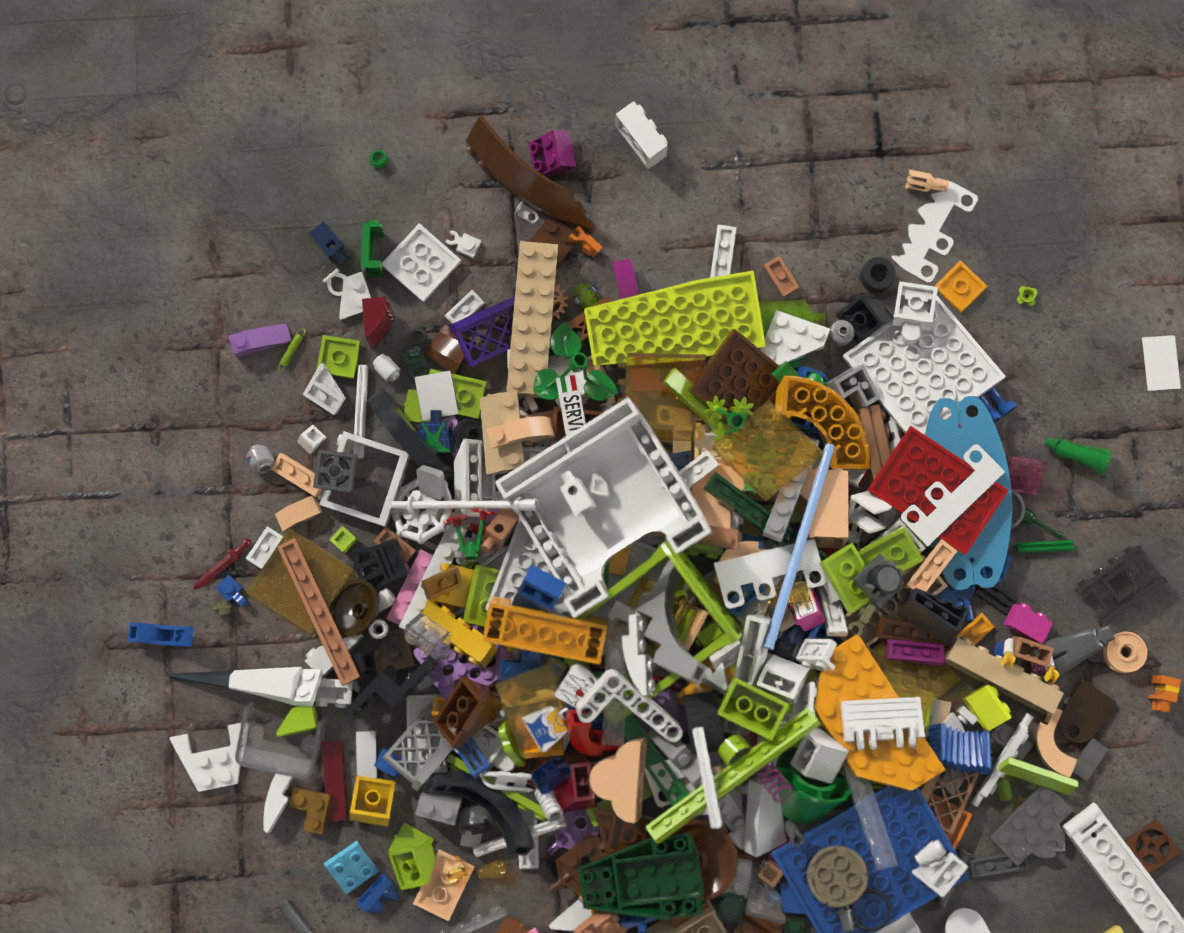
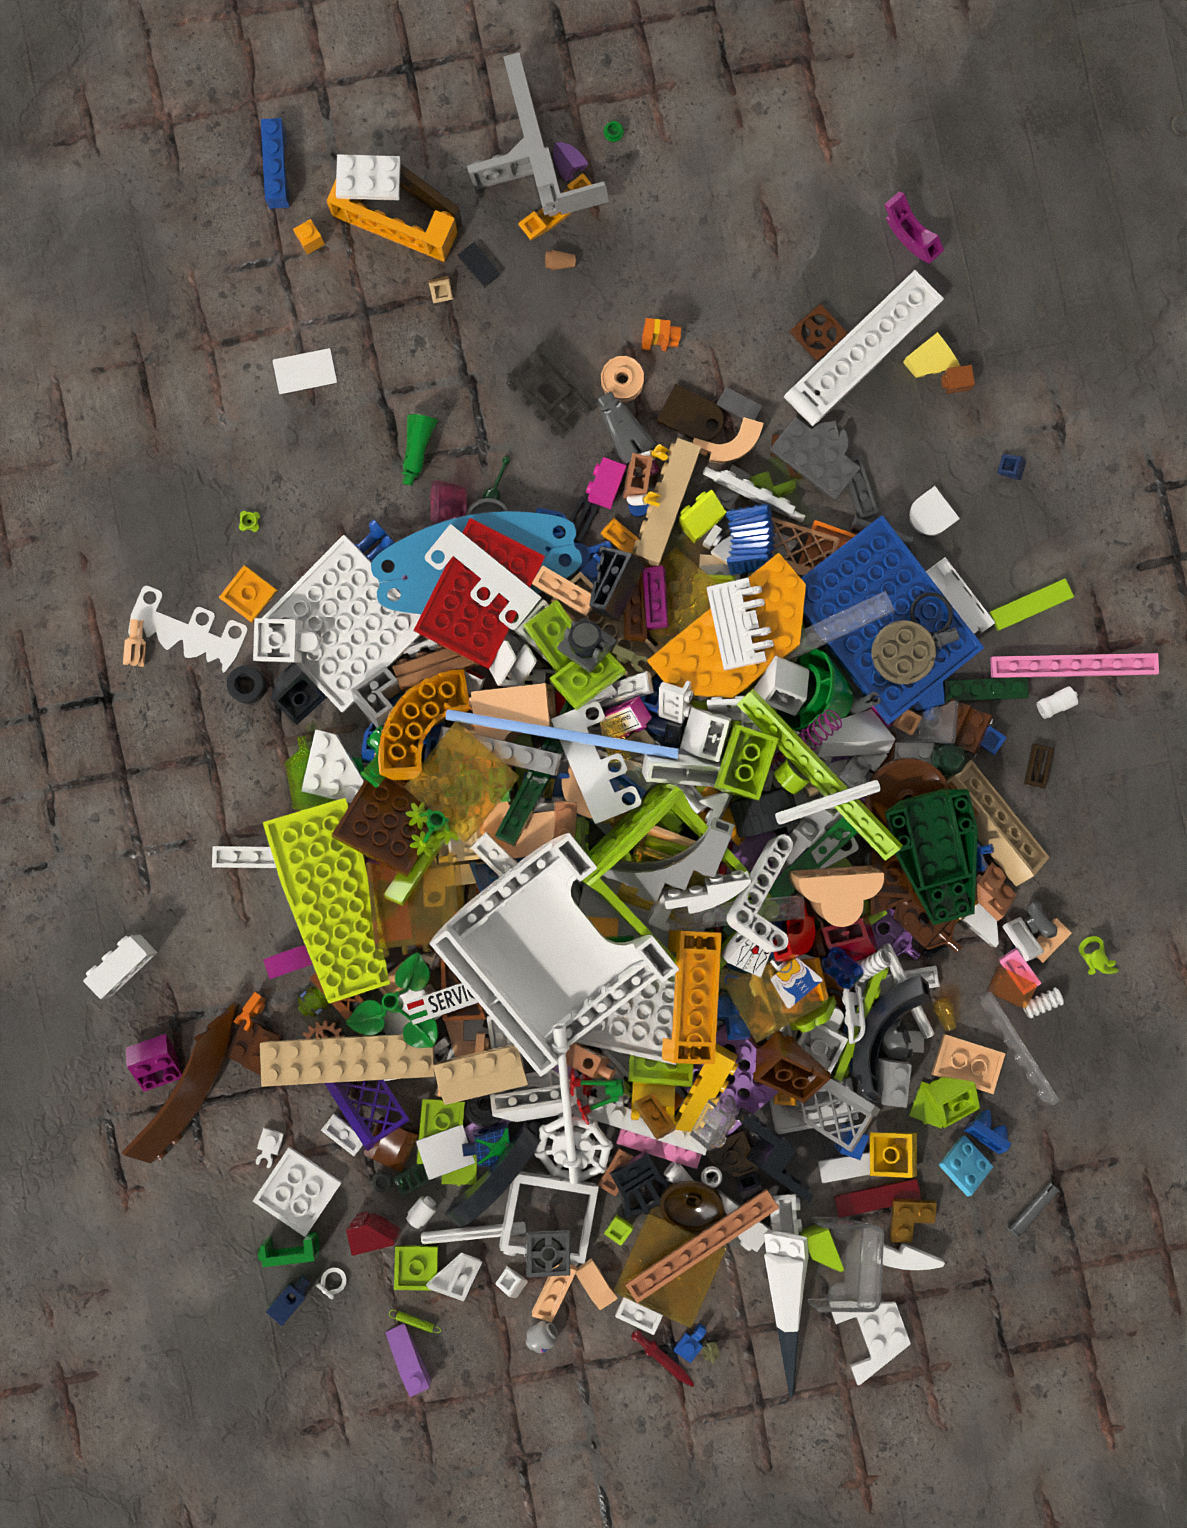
camera: 100 degrees left, 5 degrees up
blue arch [127,622,194,647] -> none
white wing [339,272,371,320] -> none
green plate [369,150,388,169] -> none
light grey piece [416,465,447,500] -> none
clear yellow tile [443,856,469,883] -> none
blue tile [456,737,491,778] -> none
light nougat arch [487,416,555,449] -> none
blue slope [511,565,567,613] -> none
white piece [516,201,538,223] -> none
white torso [560,470,597,517] -> none
white tile [589,473,609,497] -> none
nougat plate [763,256,799,298] -> none
light grey head [828,320,854,347] -> none
white wing [912,853,968,897] -> none
white cone [915,840,946,866] -> none
lime tile [998,757,1078,795] -> none
green axle [1016,540,1074,554] -> none

